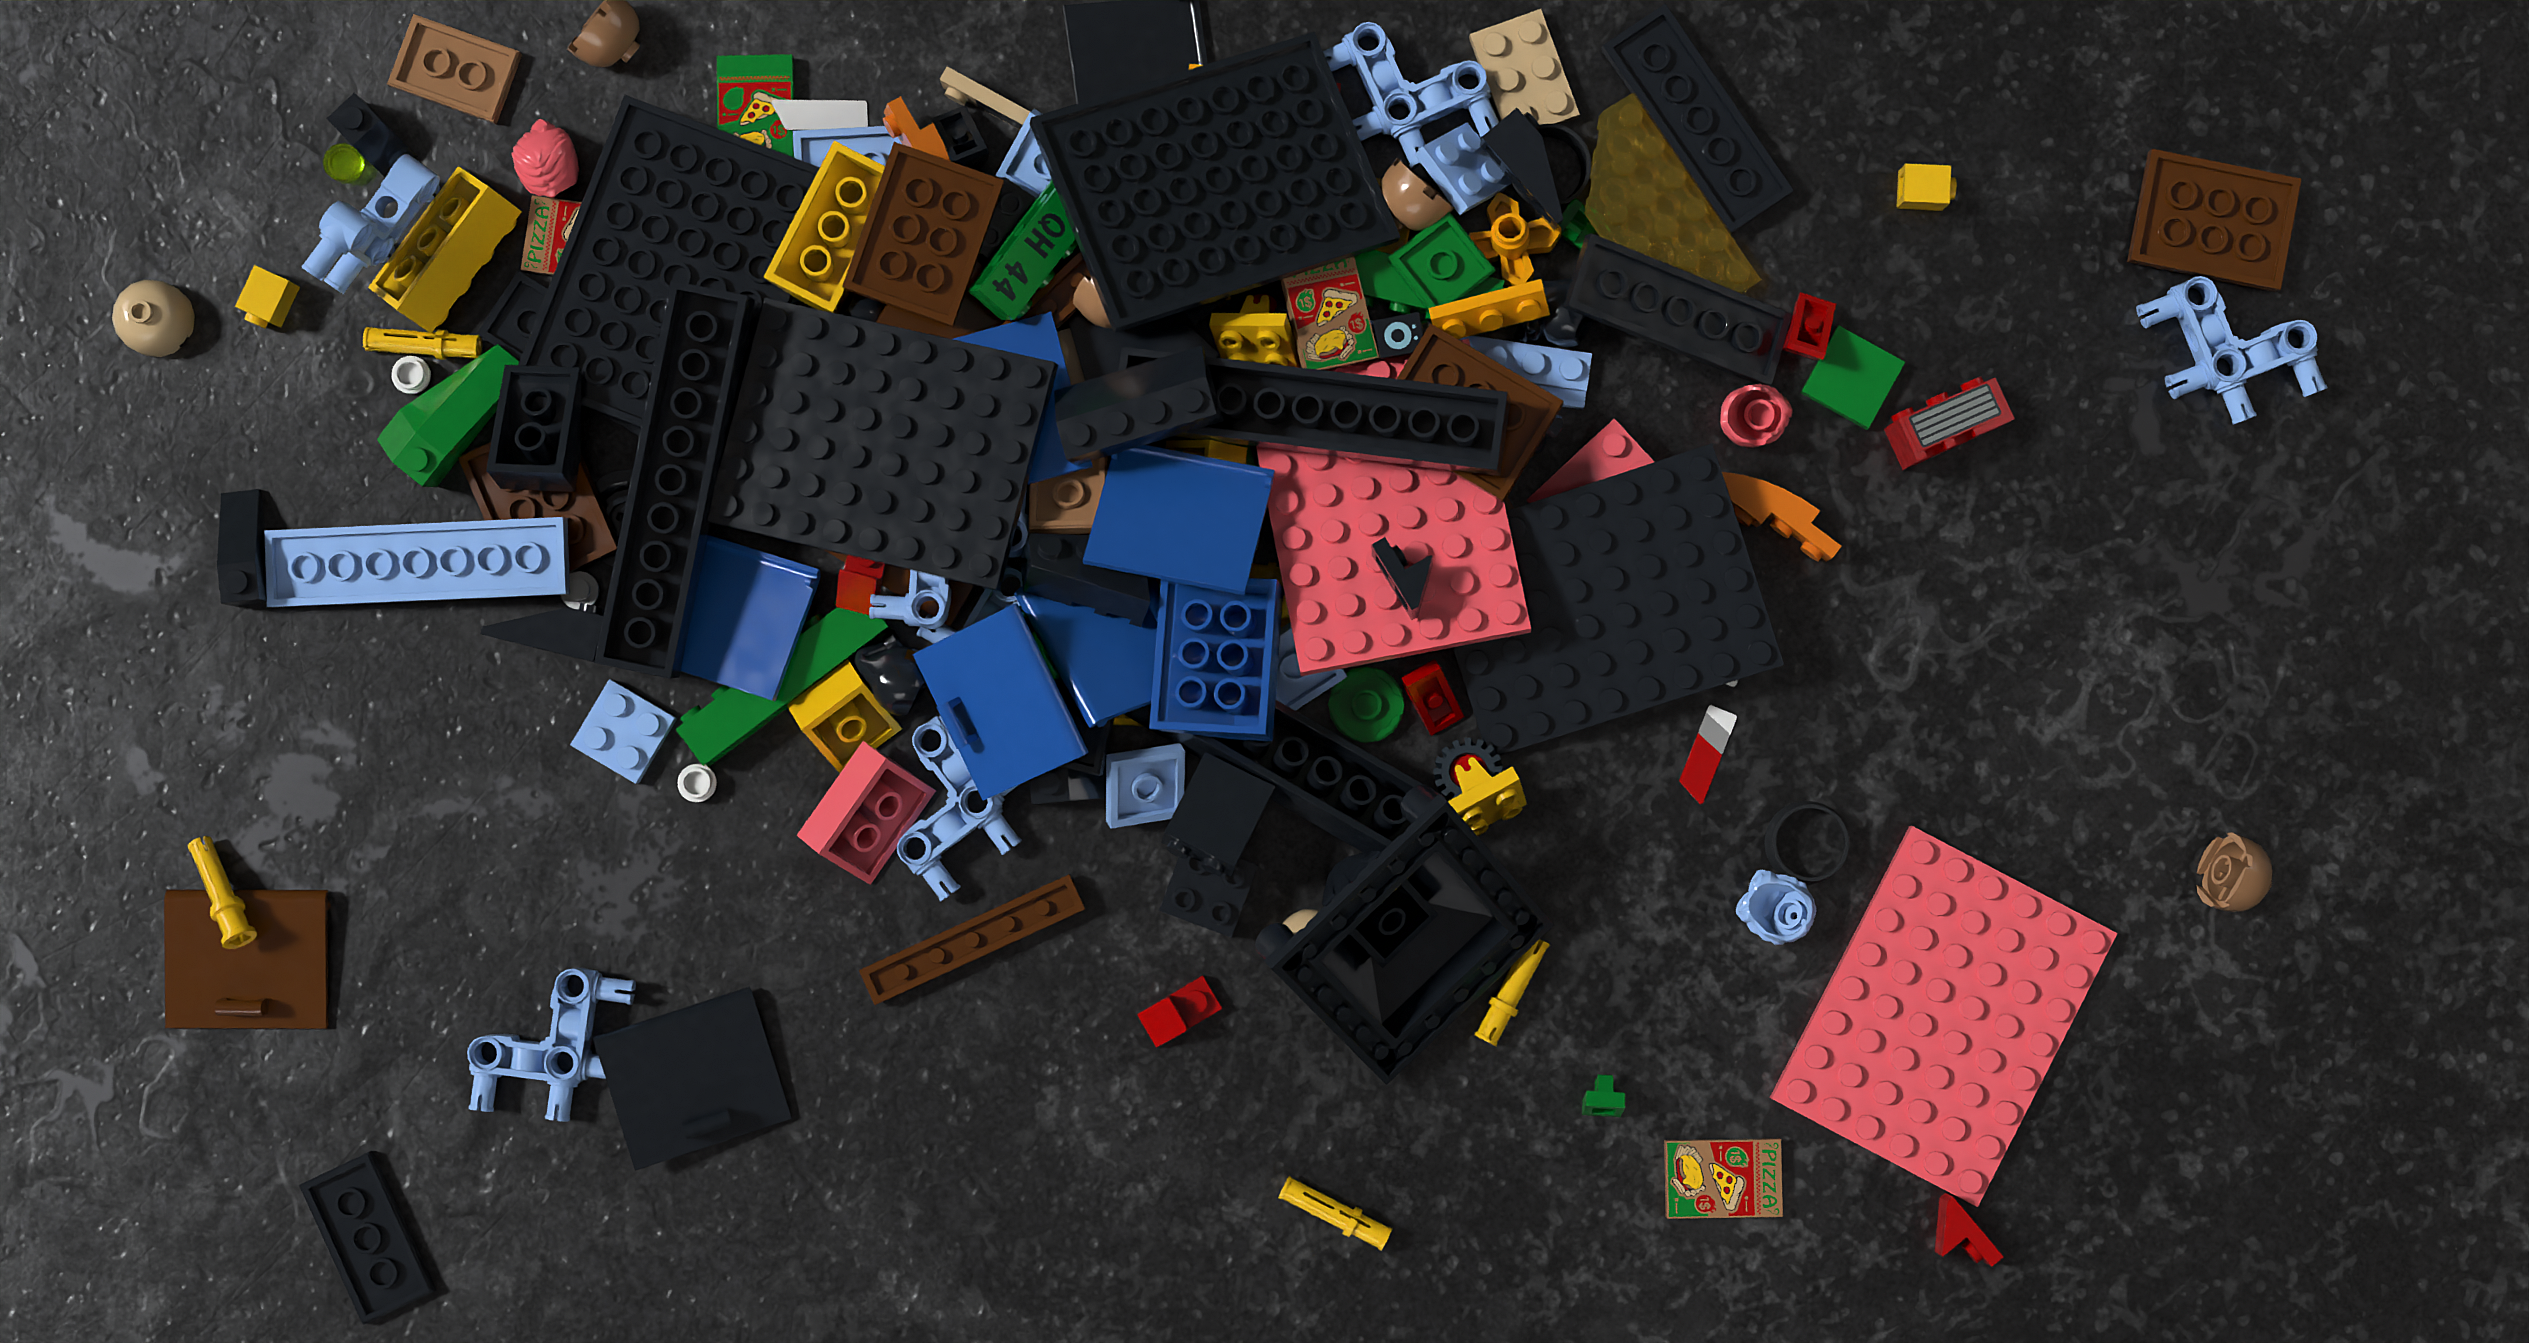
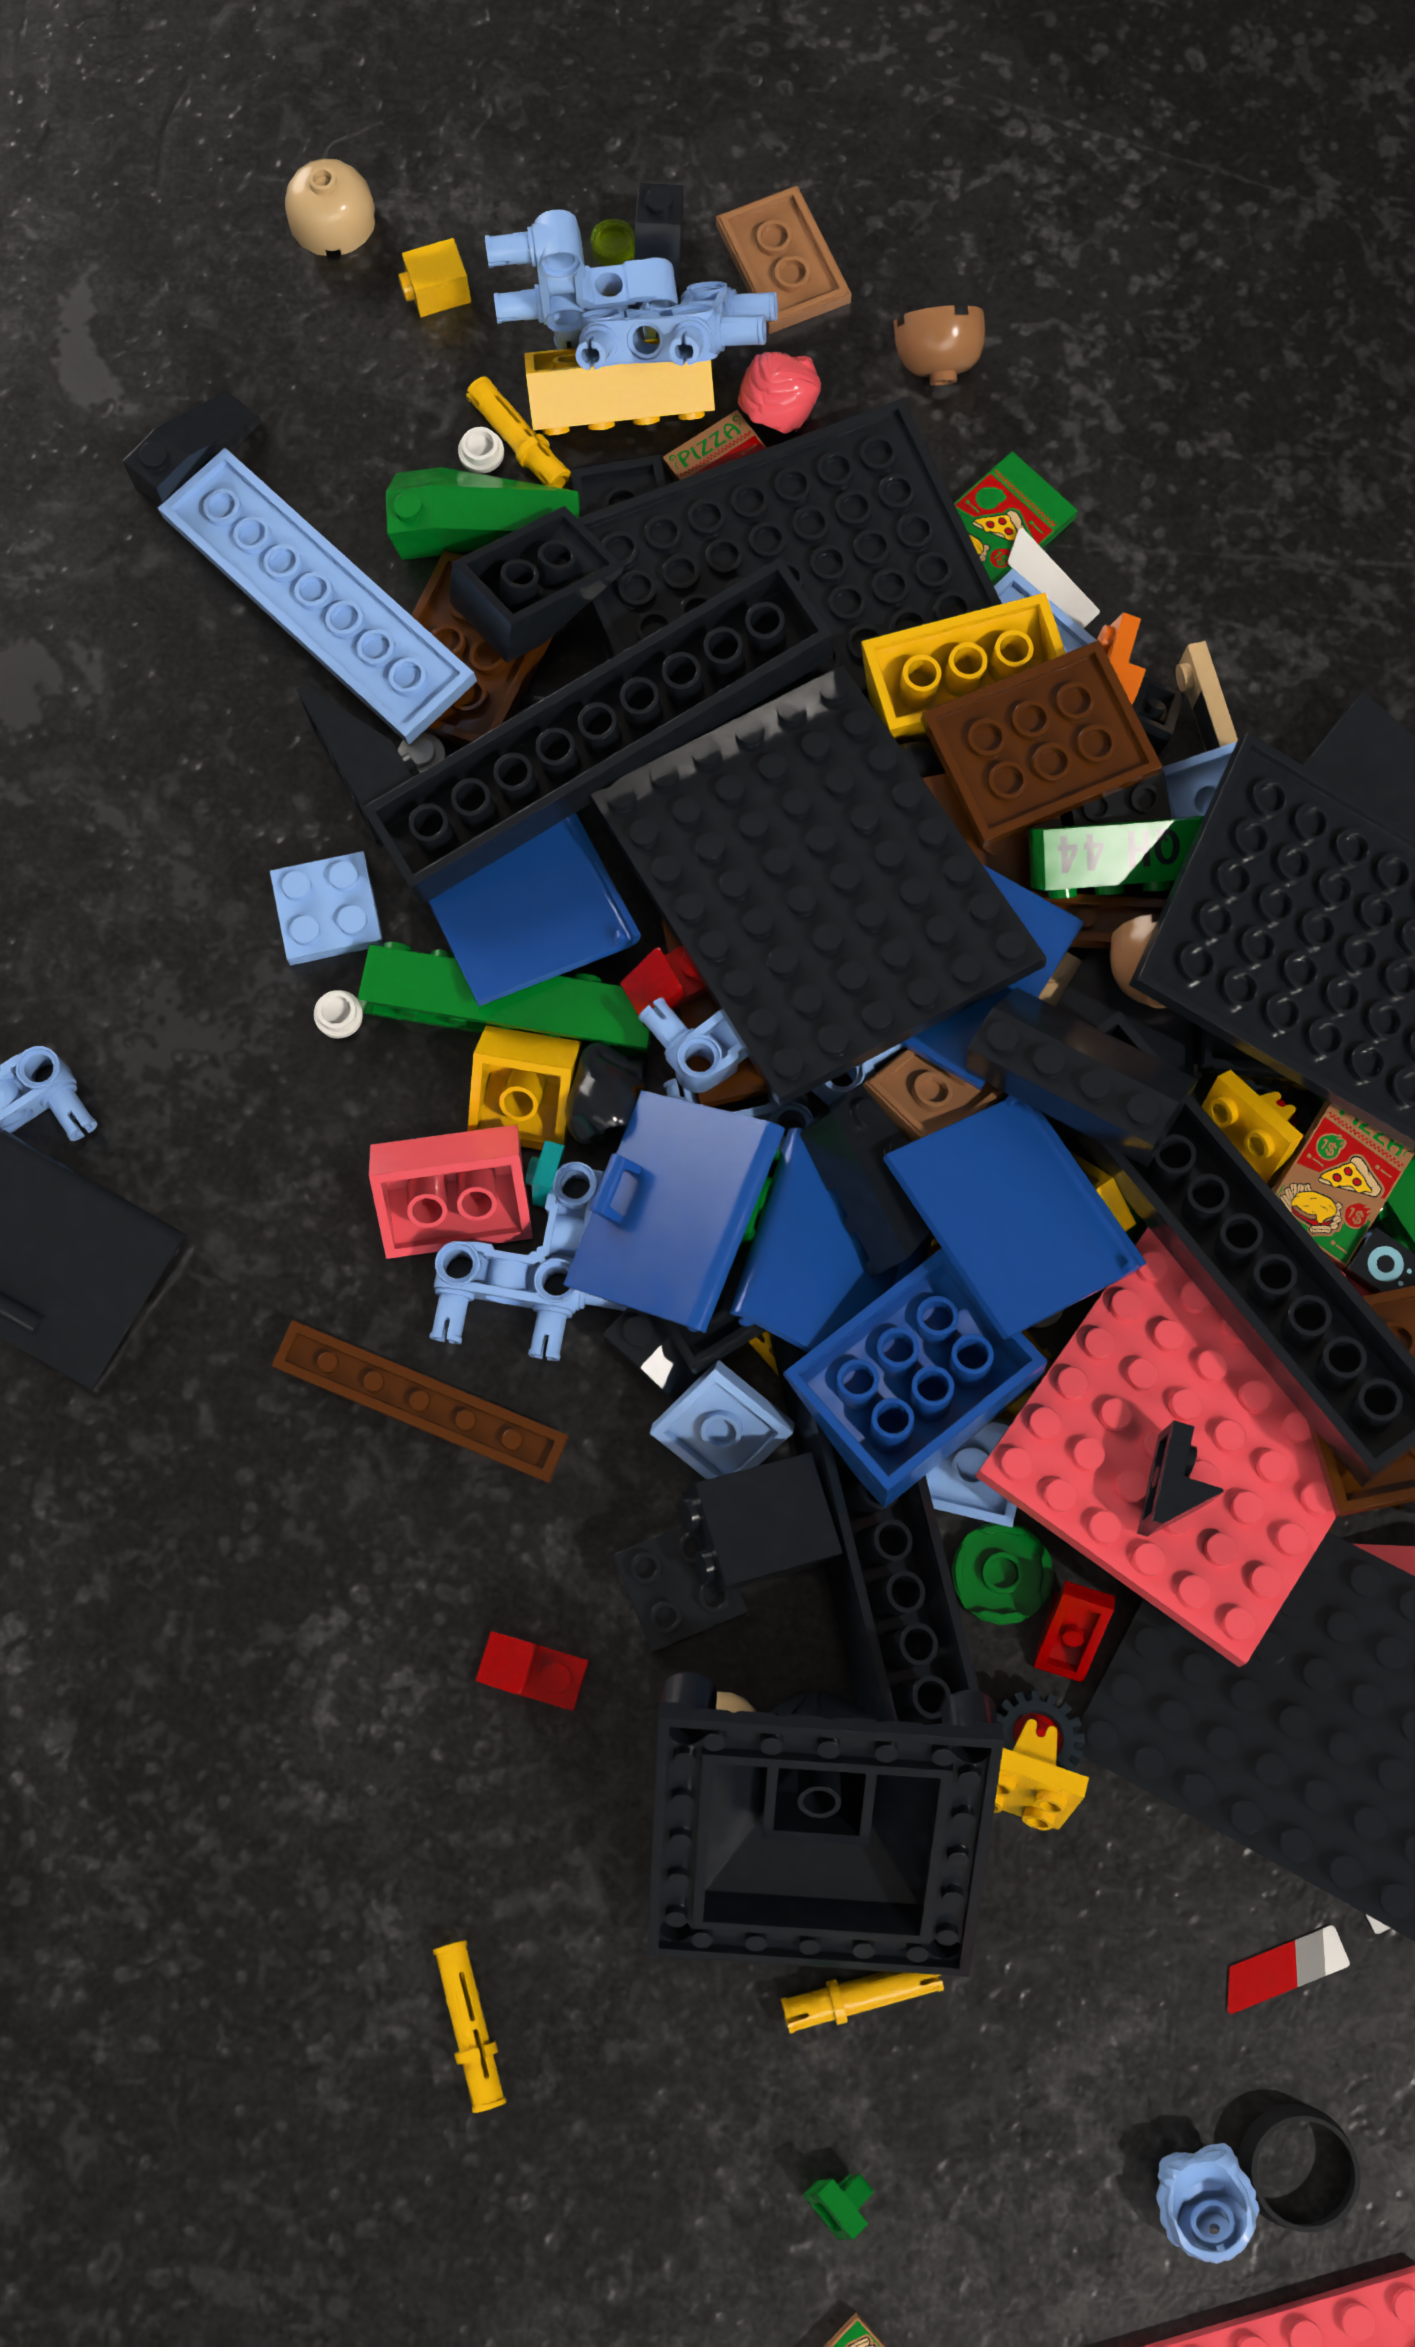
camera: 45 degrees right, 10 degrees down
none -> teal plate [525,1140,564,1208]
none -> light blue pin [575,281,778,370]

